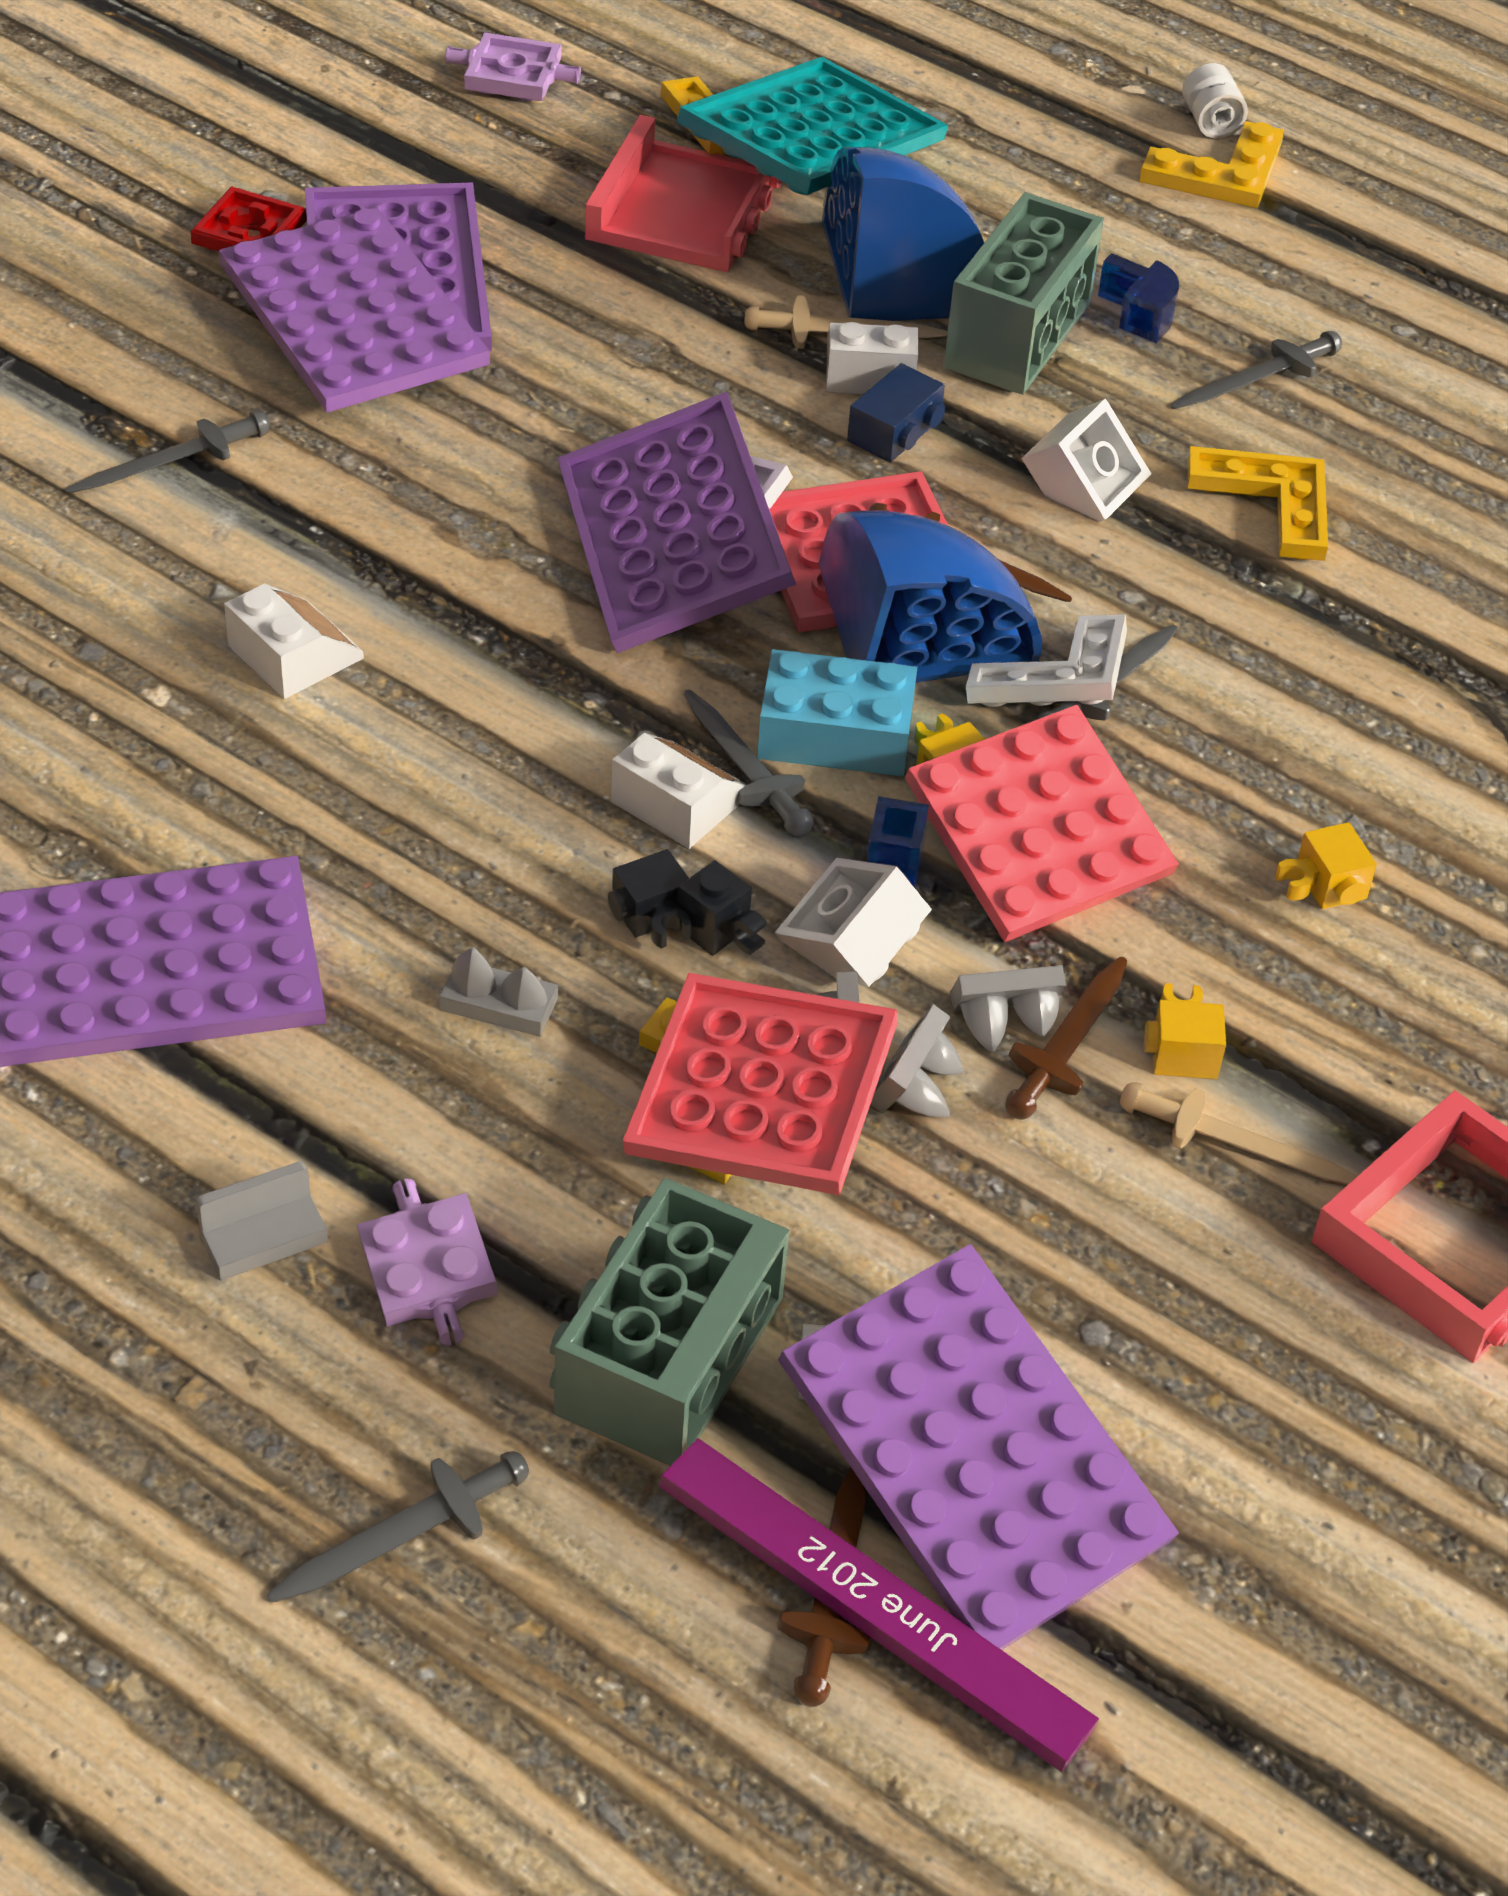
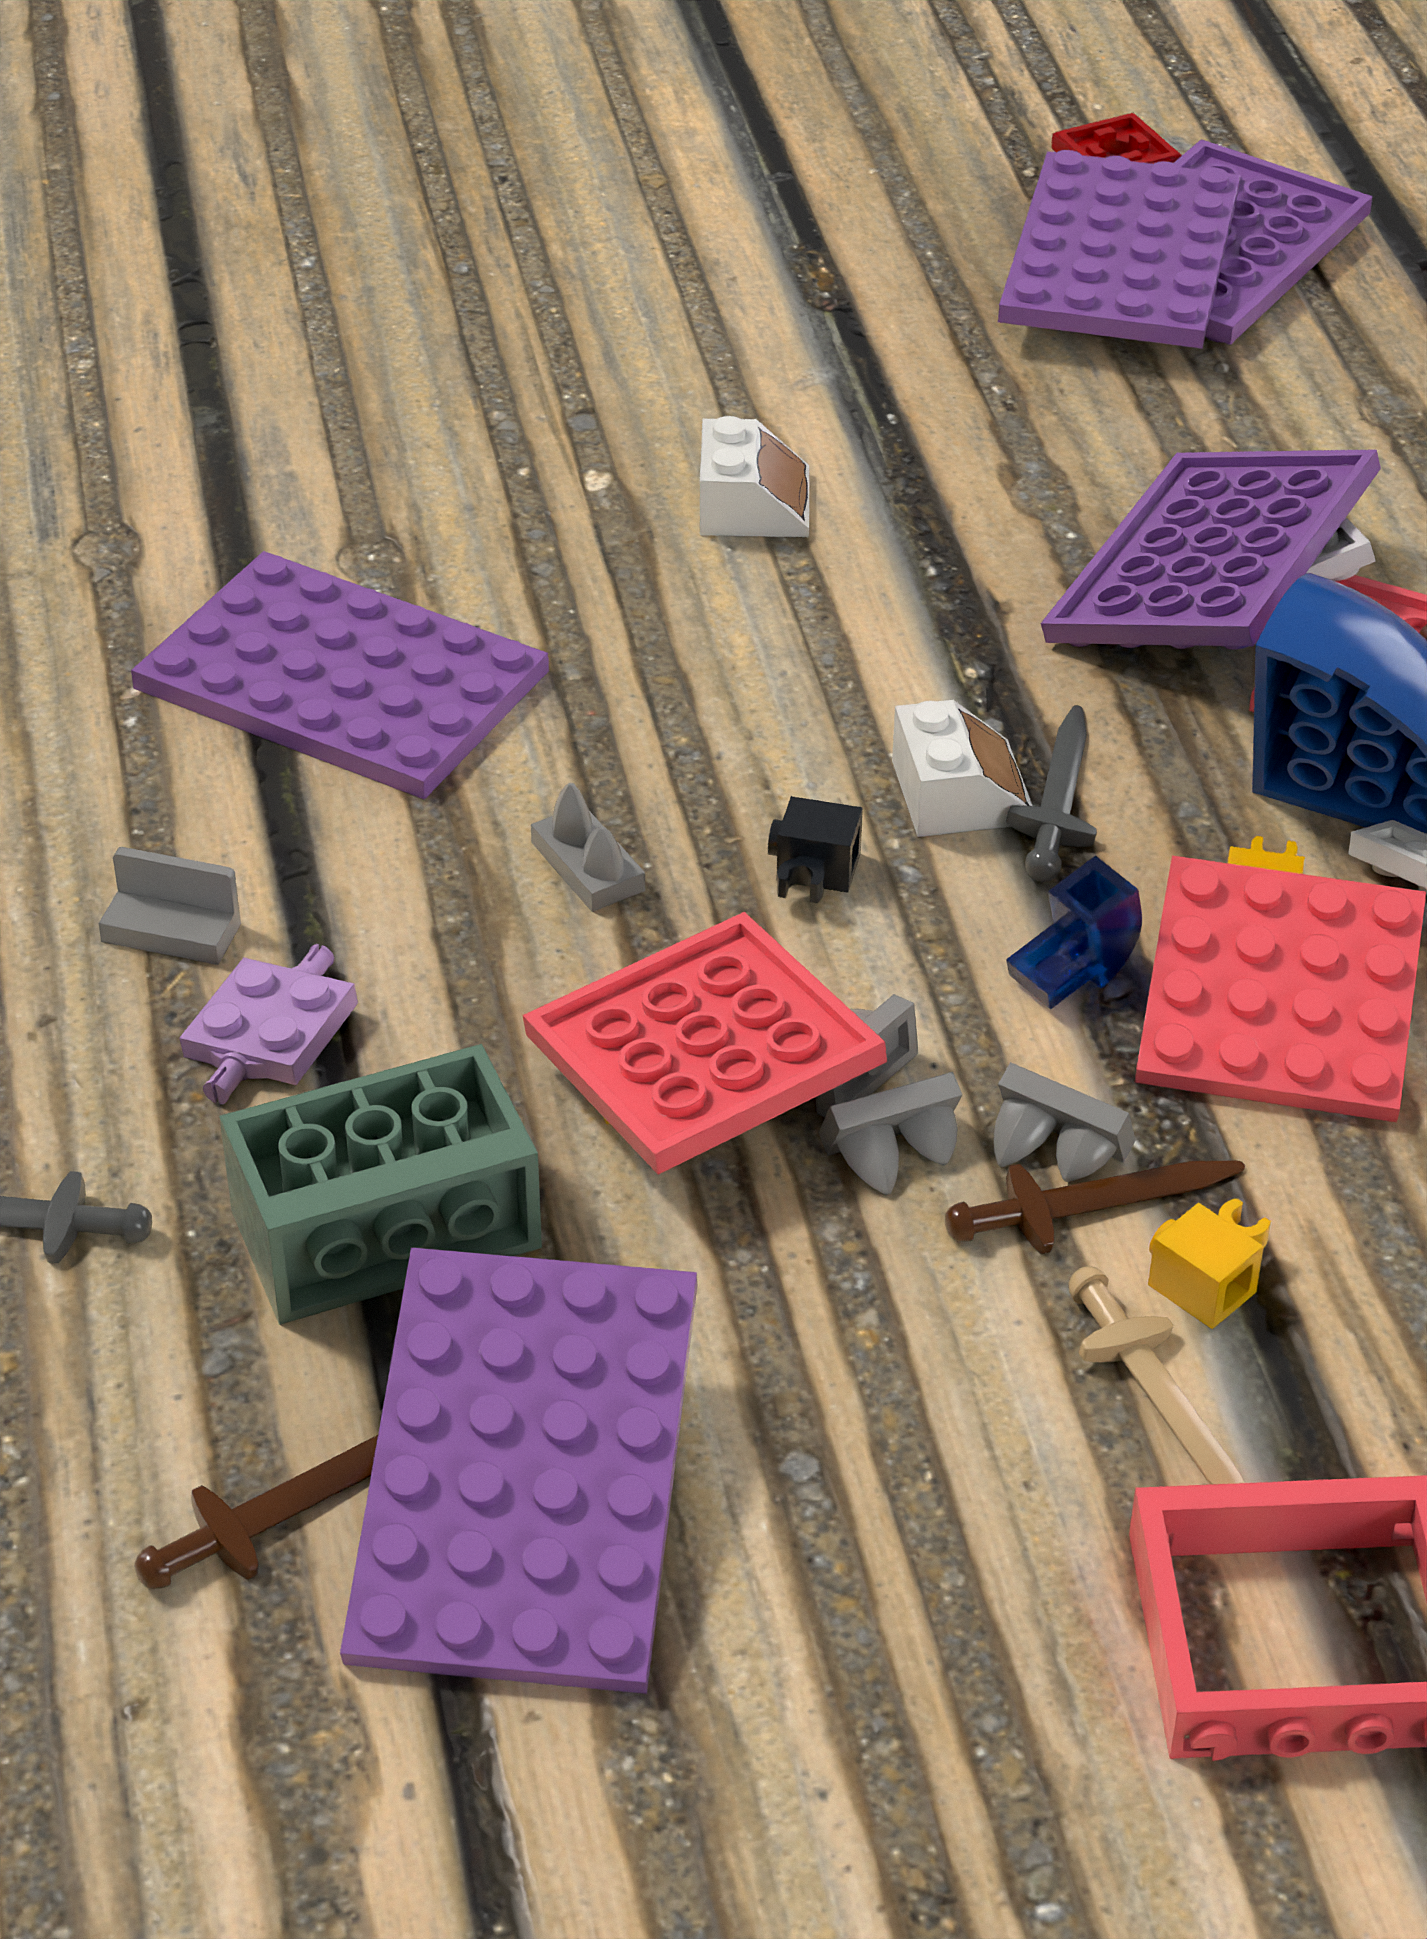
camera: 45 degrees right, 5 degrees down
dark grey sword [65,411,270,493] -> none
magenta tile [659,1438,1099,1772] -> none
black brick [677,860,767,956] -> none
medium azure brick [757,649,917,777] -> none
white slope [774,858,932,987] -> none

